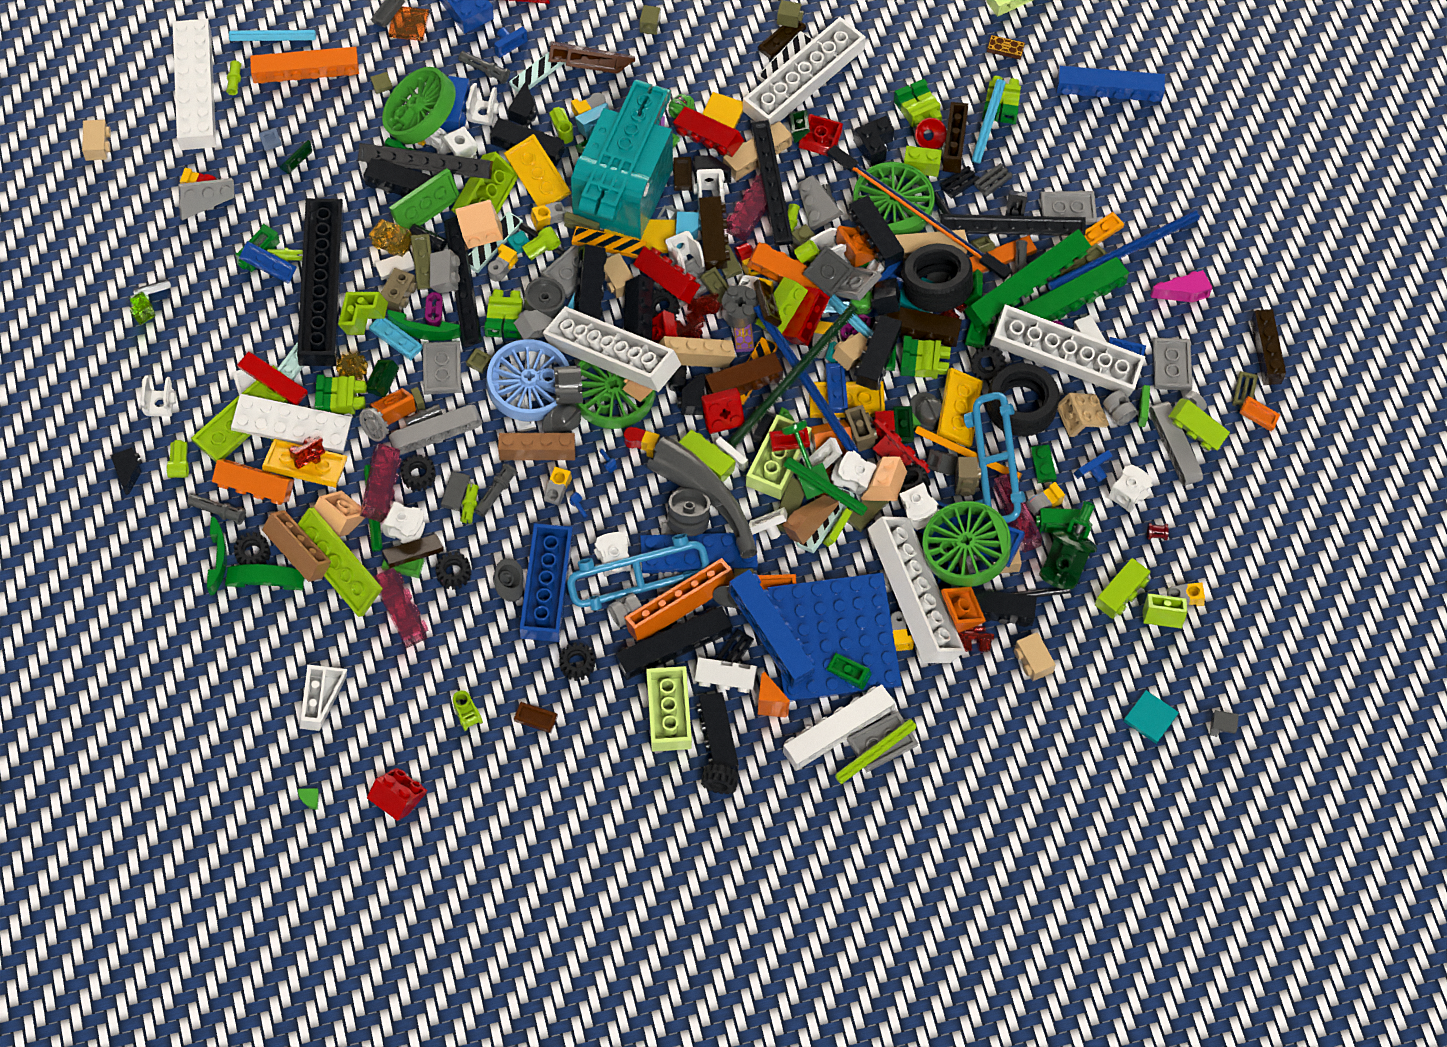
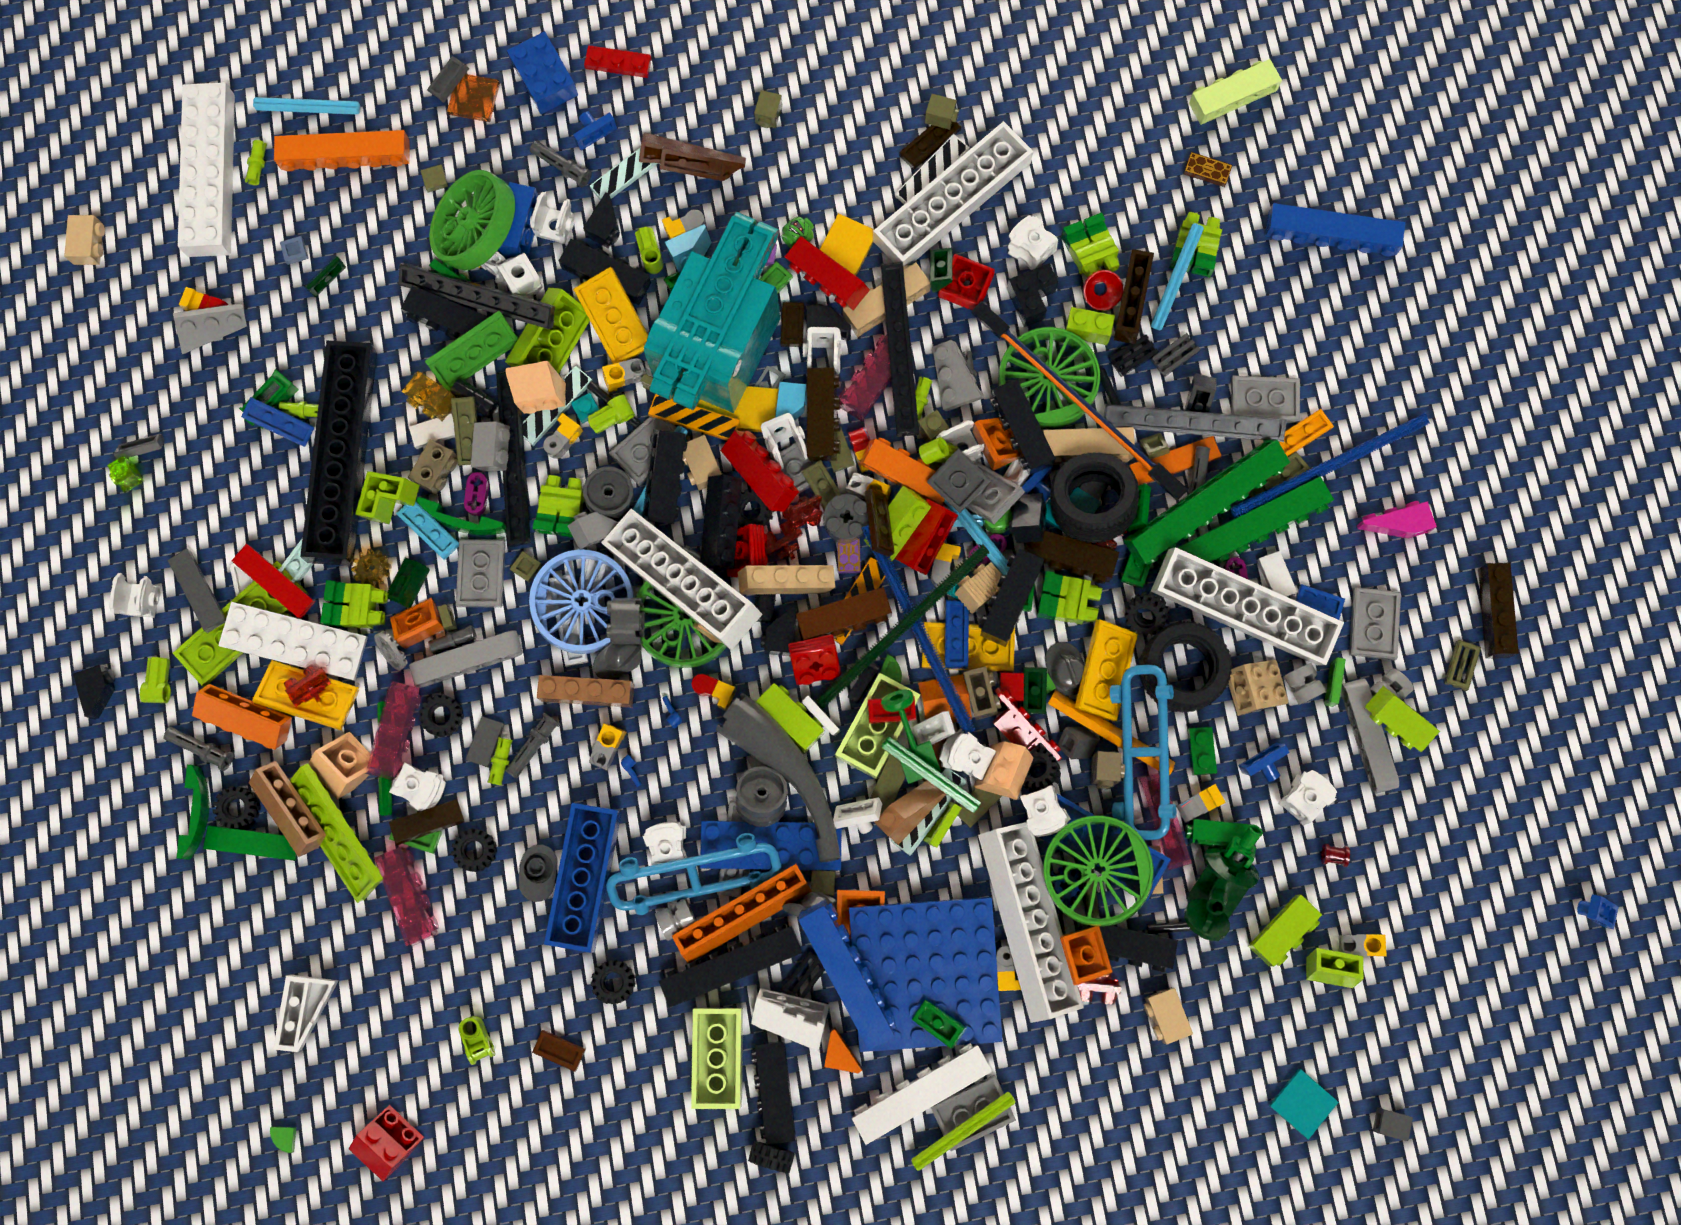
camera: 10 degrees right, 15 degrees up
orange tile [1239,396,1280,431] -> none
none -> dark grey tile [167,548,226,633]
none -> white piece [1008,215,1058,270]
none -> blue tile [1577,894,1619,930]

